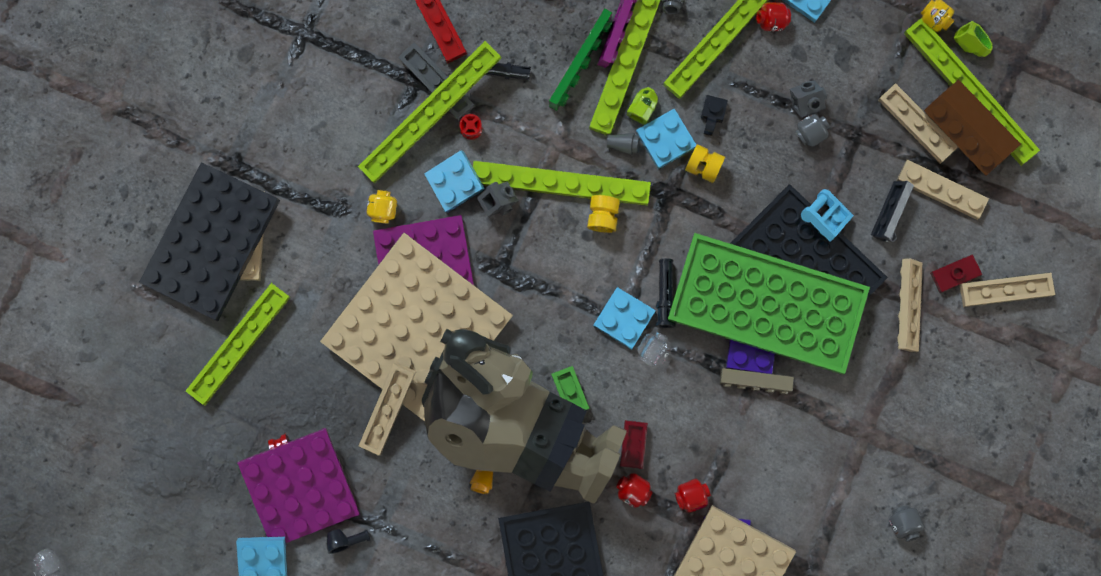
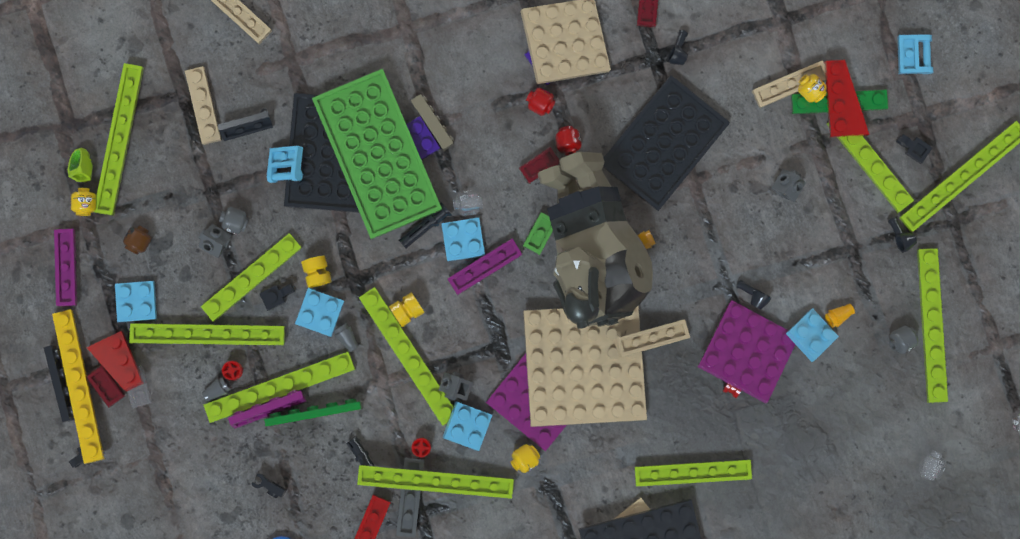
camera: 130 degrees left, 5 degrees up
lime rock [627,87,658,125] -> none
red head [756,2,791,31] -> none
tan plate [878,84,958,164] -> none
tan plate [897,258,922,352] -> none
reddish brown slope [923,79,1021,176] -> none
dark red plate [930,254,983,293] -> none
none -> reddish brown head [123,225,152,255]
none -> lime plate [201,233,302,322]
none -> red wheel [222,361,243,380]
none -> magenta plate [448,238,523,295]

